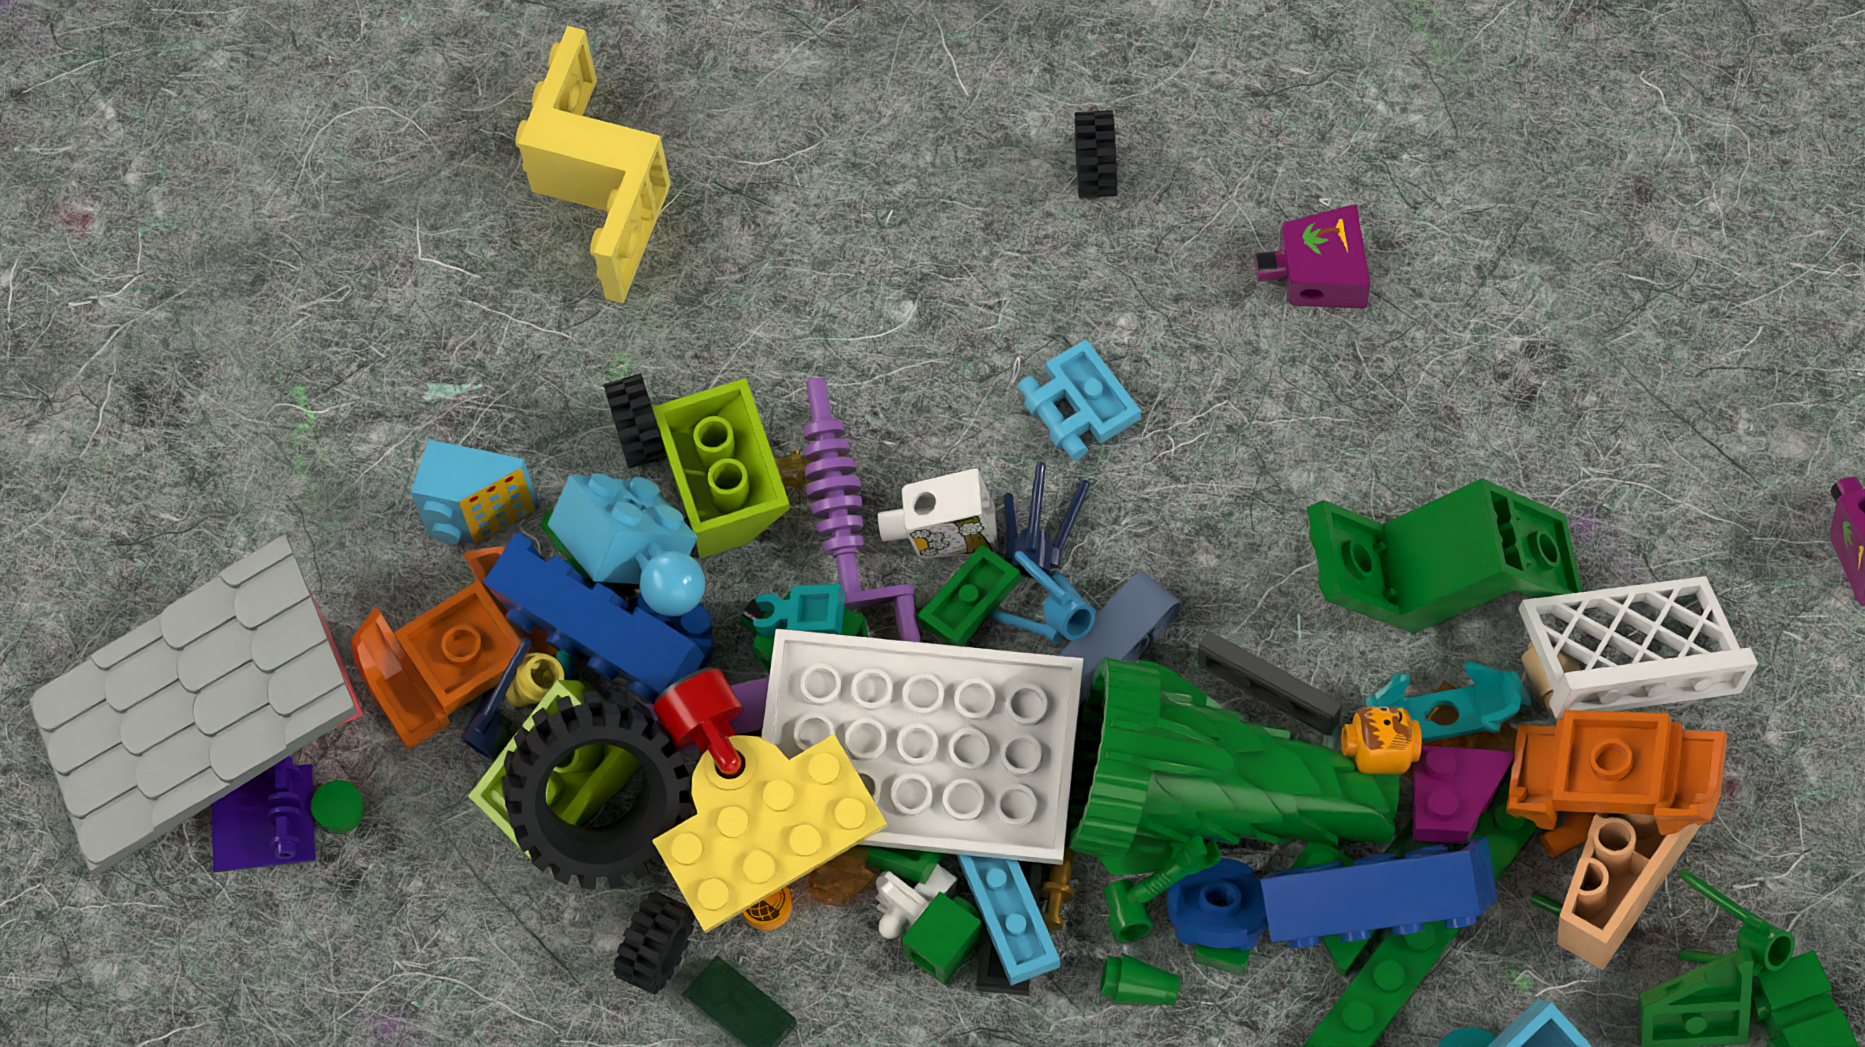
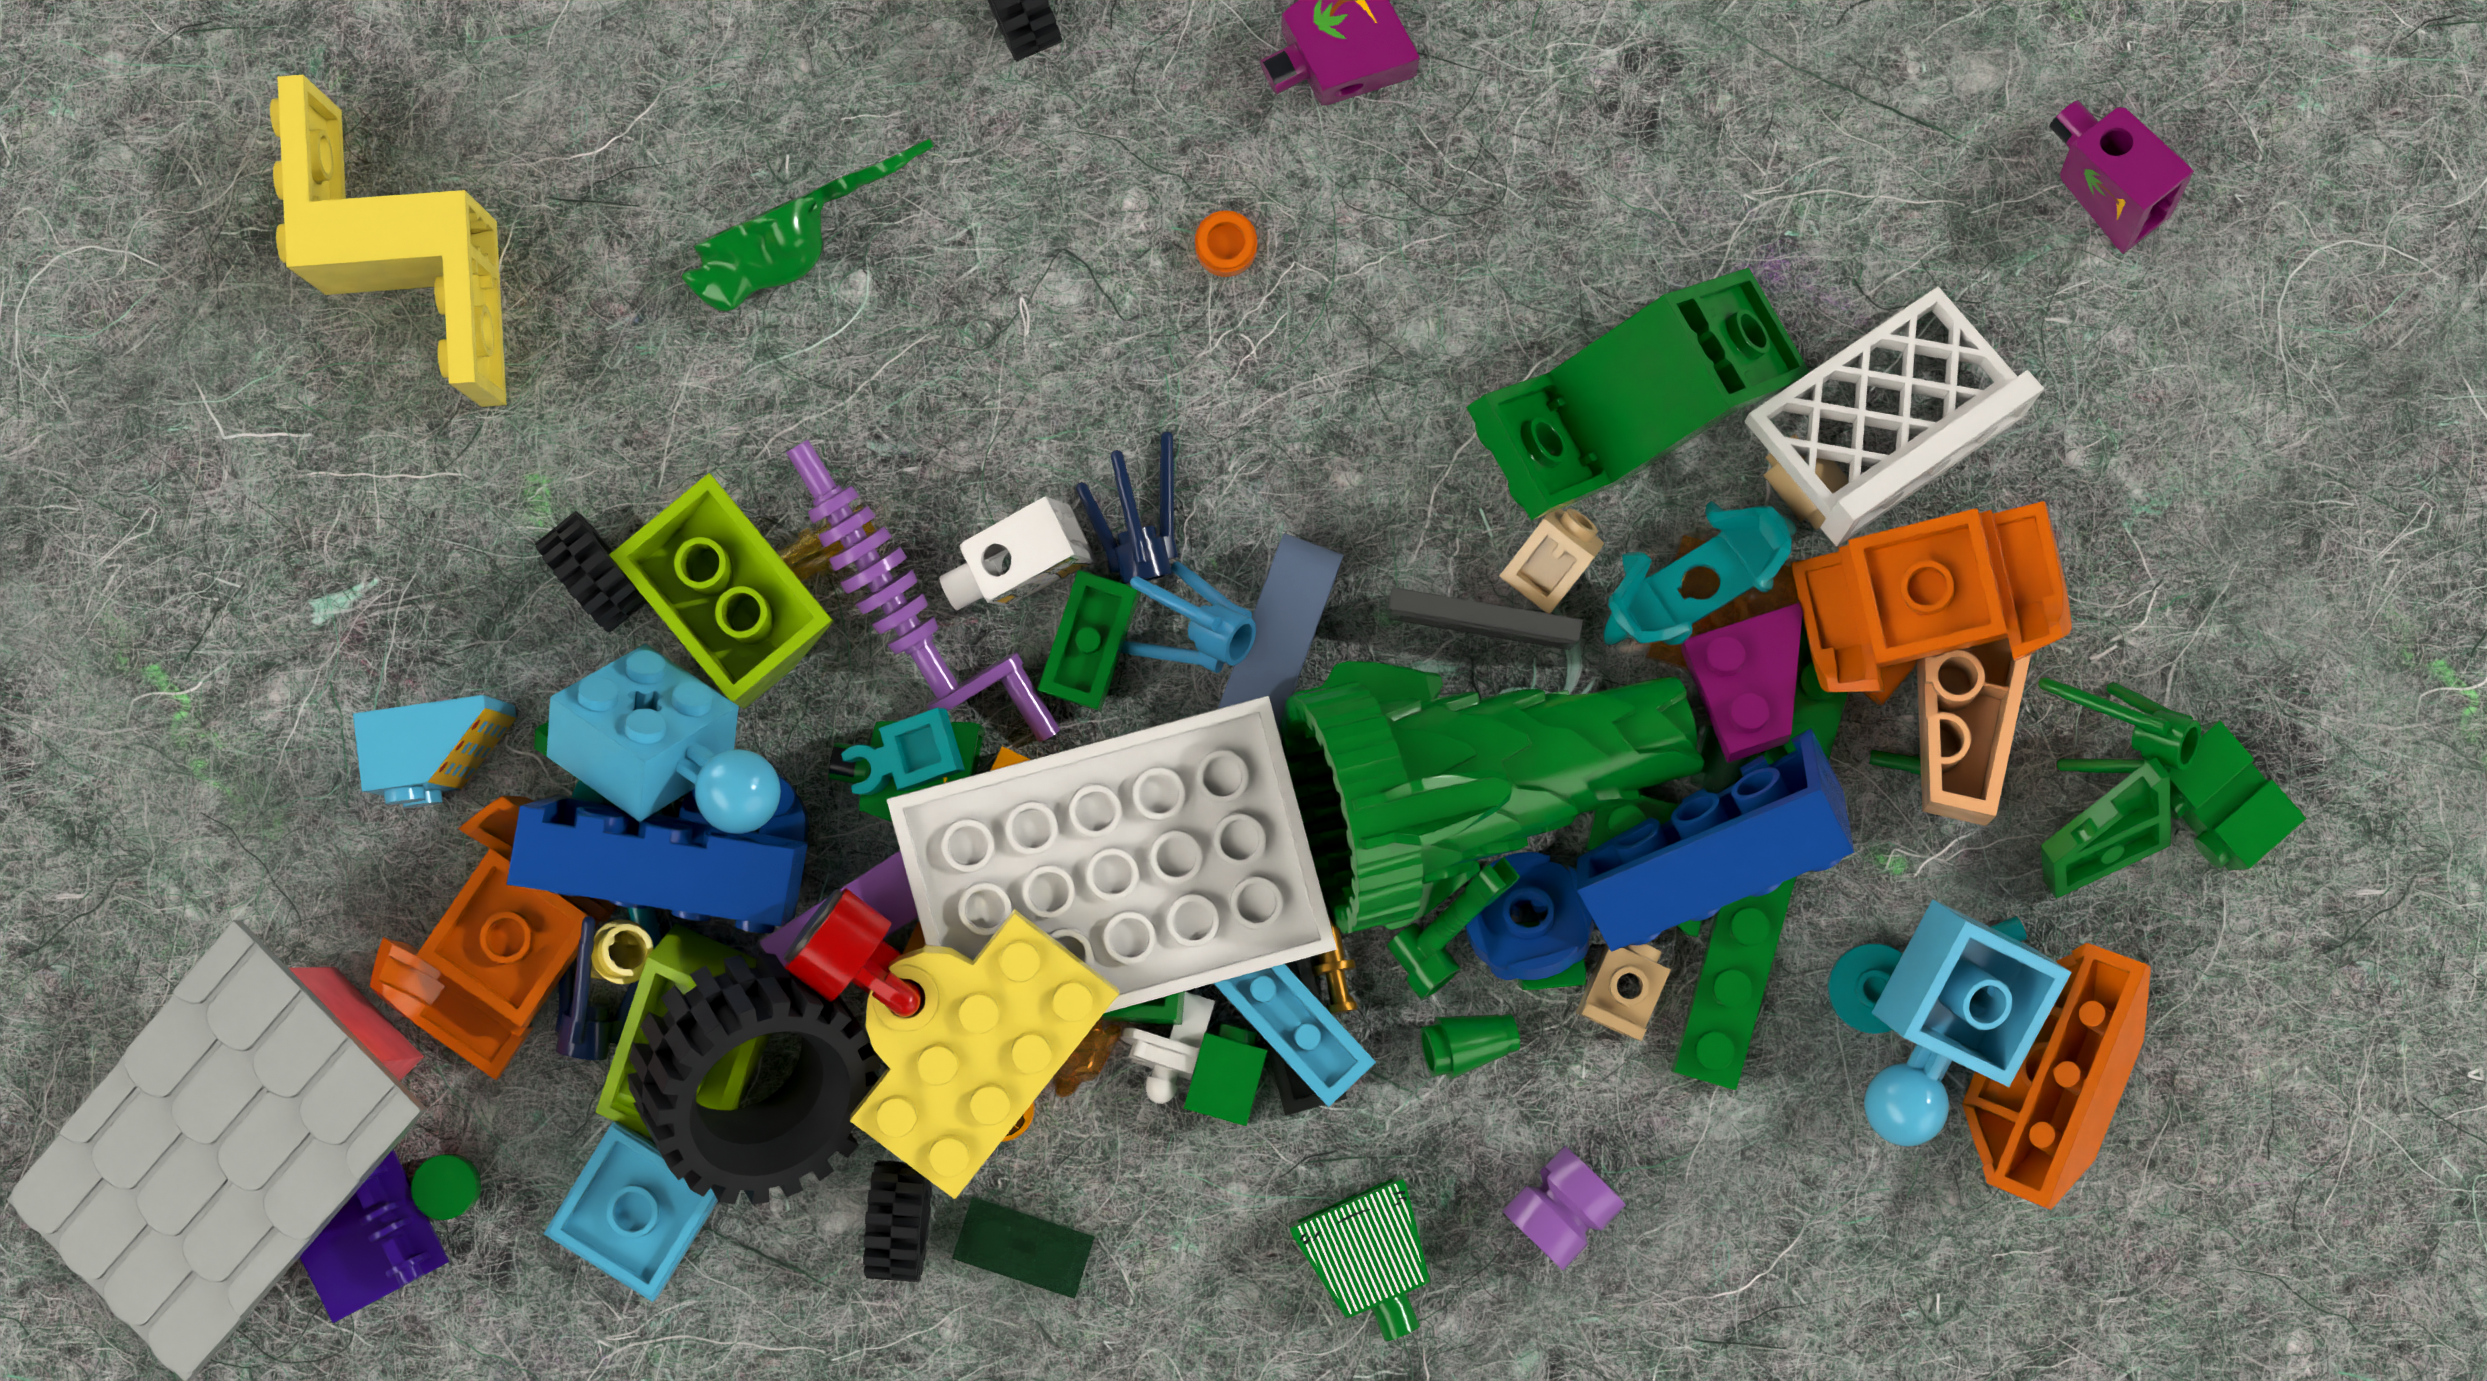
camera: 25 degrees left, 20 degrees up
medium azure plate [1017,339,1141,461] -> none
light orange head [1341,706,1422,775] -> none
none -> medium azure plate [543,1121,718,1302]
none -> green animal [682,138,934,312]
none -> orange tile [1195,210,1257,277]
none -> tan bracket [1499,508,1604,614]
none -> tan brick [1575,943,1671,1041]

